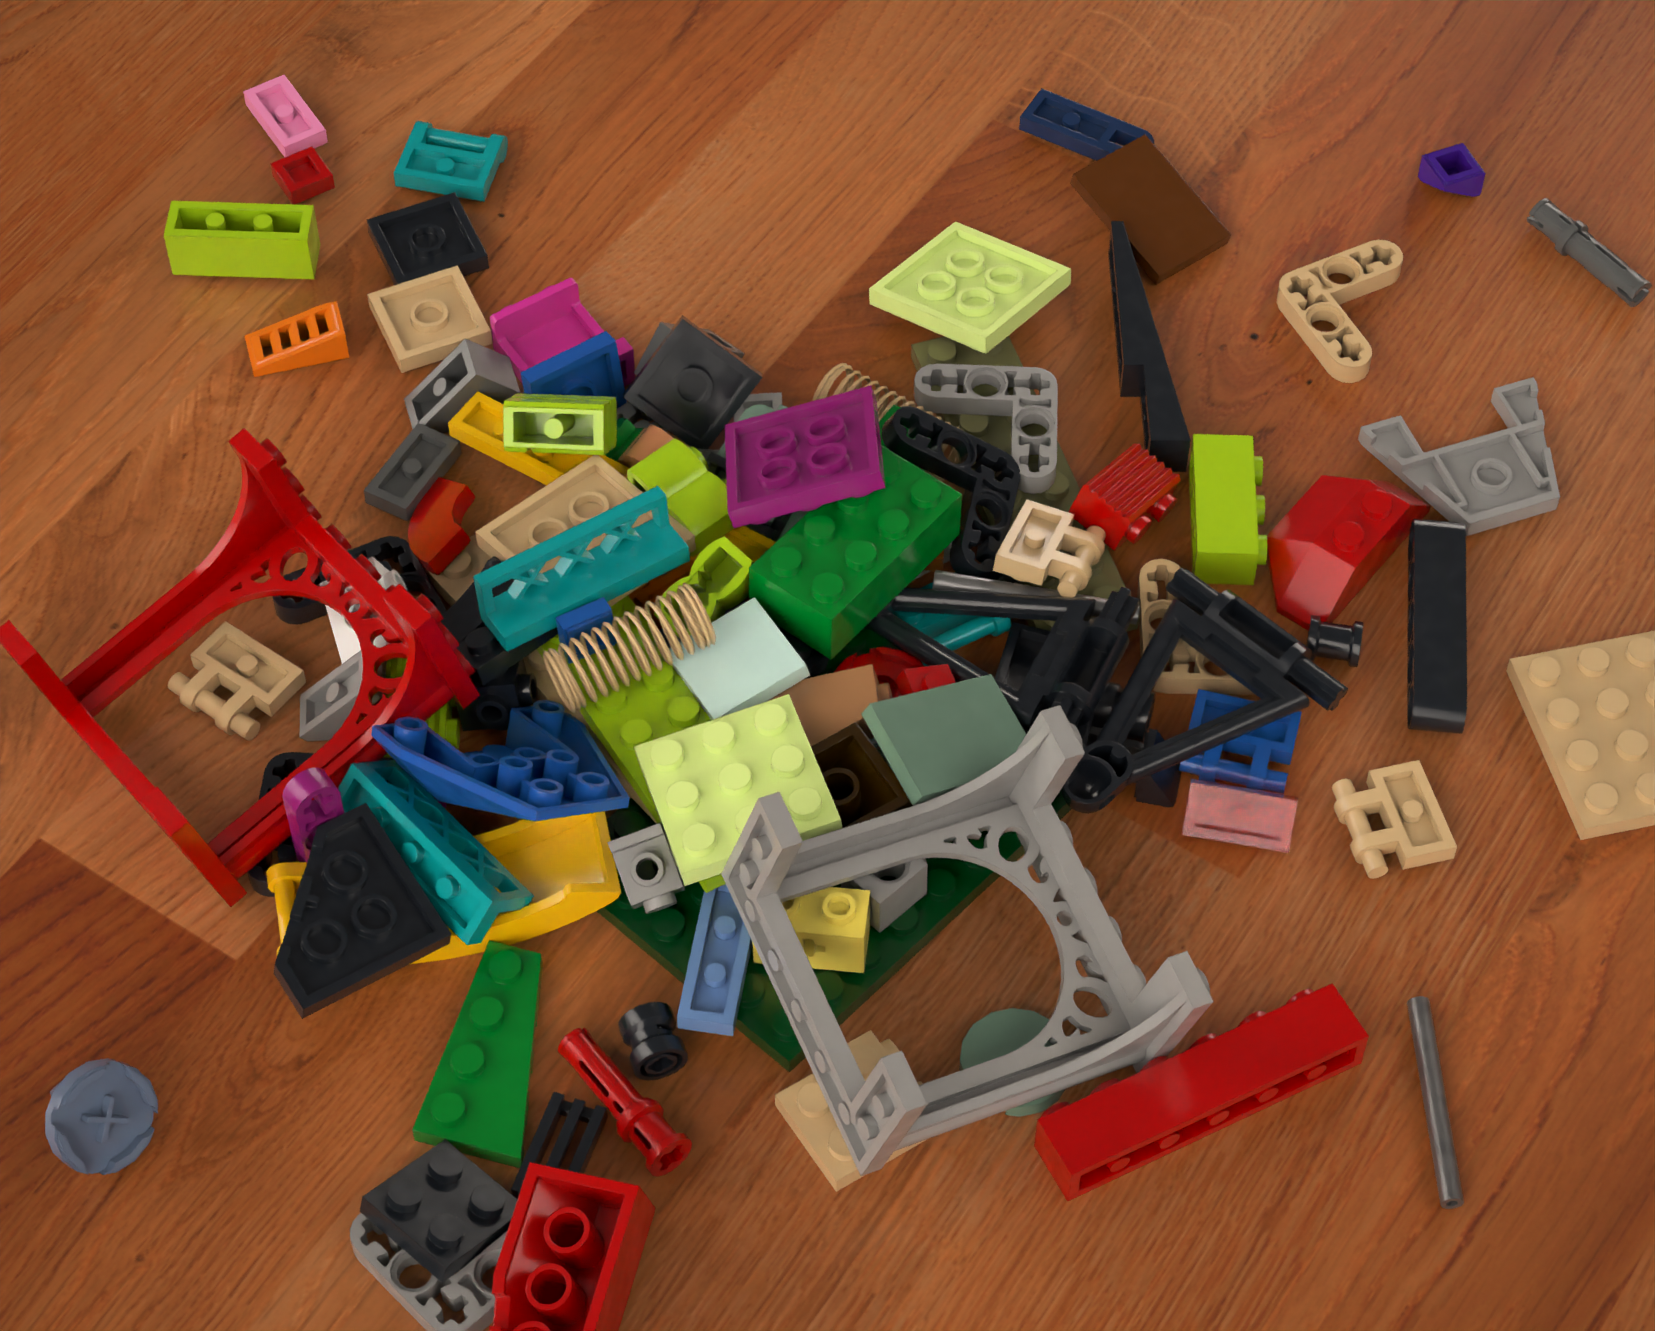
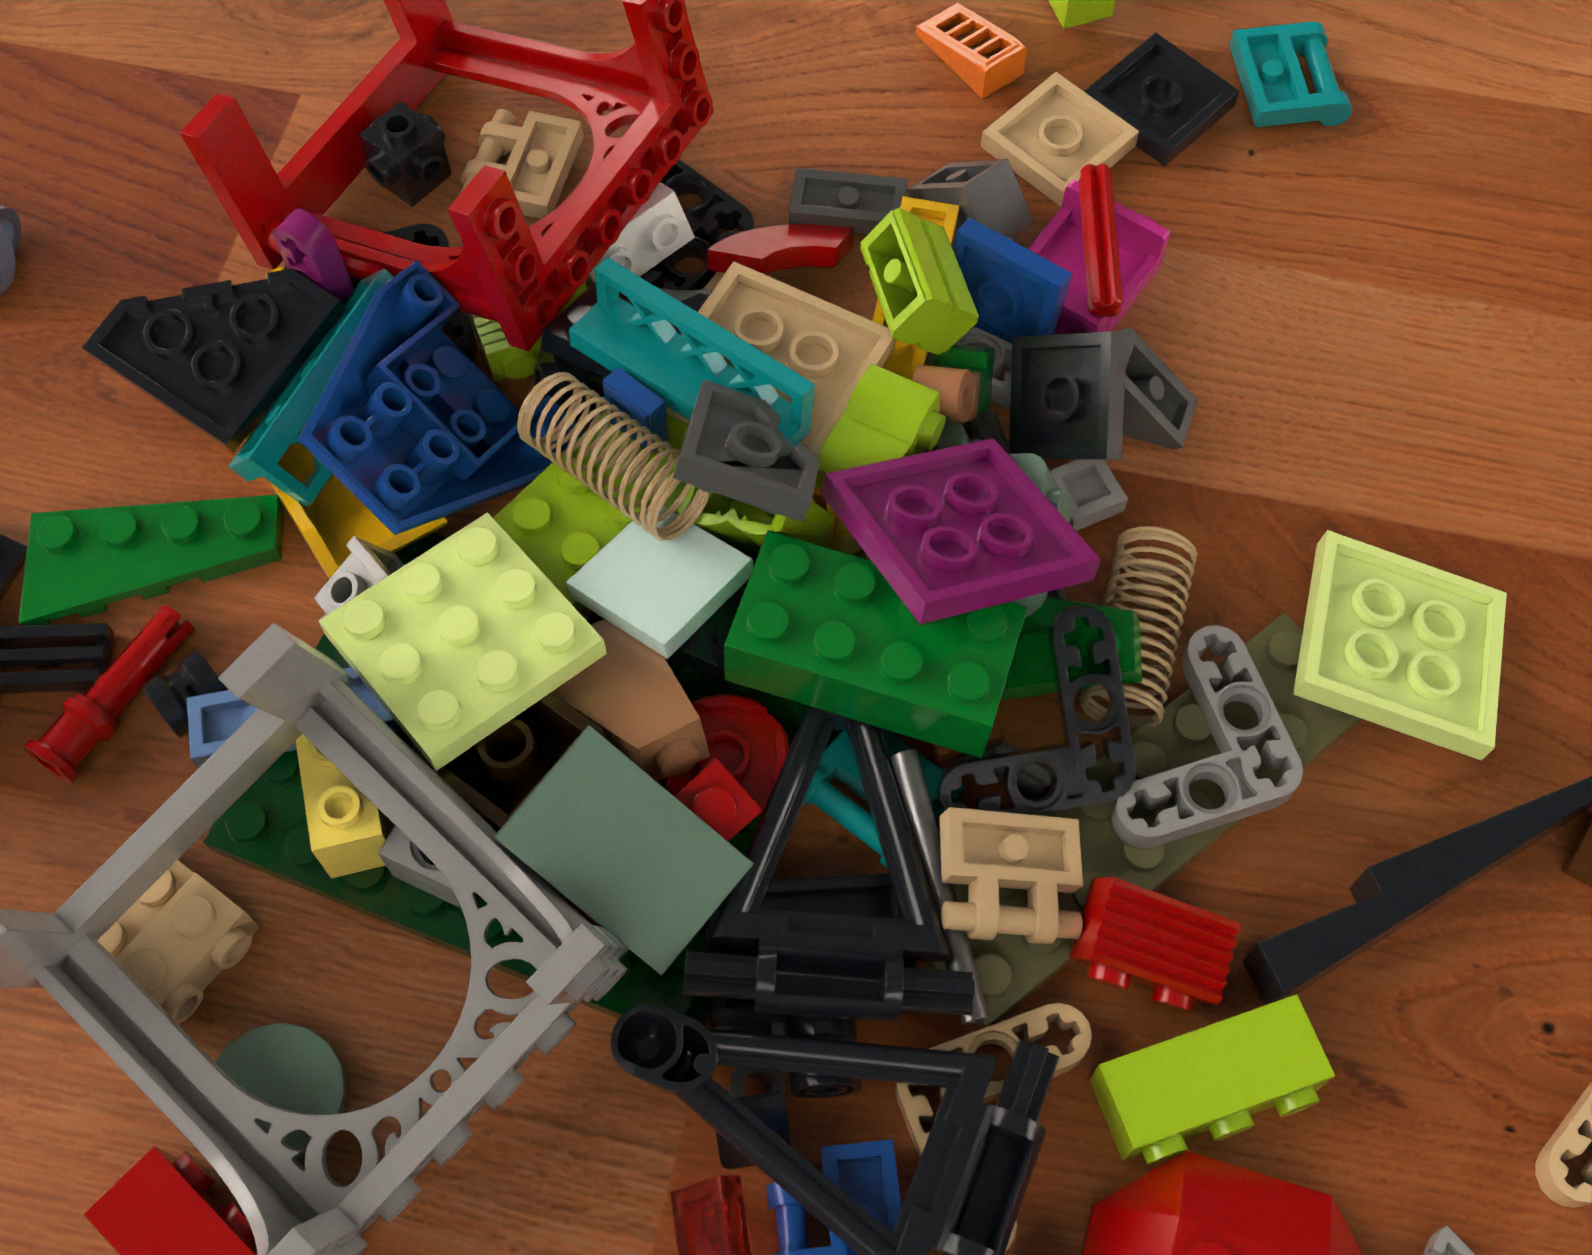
camera: 70 degrees right, 10 degrees up
none -> black brick [360,101,452,207]
none -> dark grey plate [673,379,820,522]
none -> red axle [1078,163,1123,318]

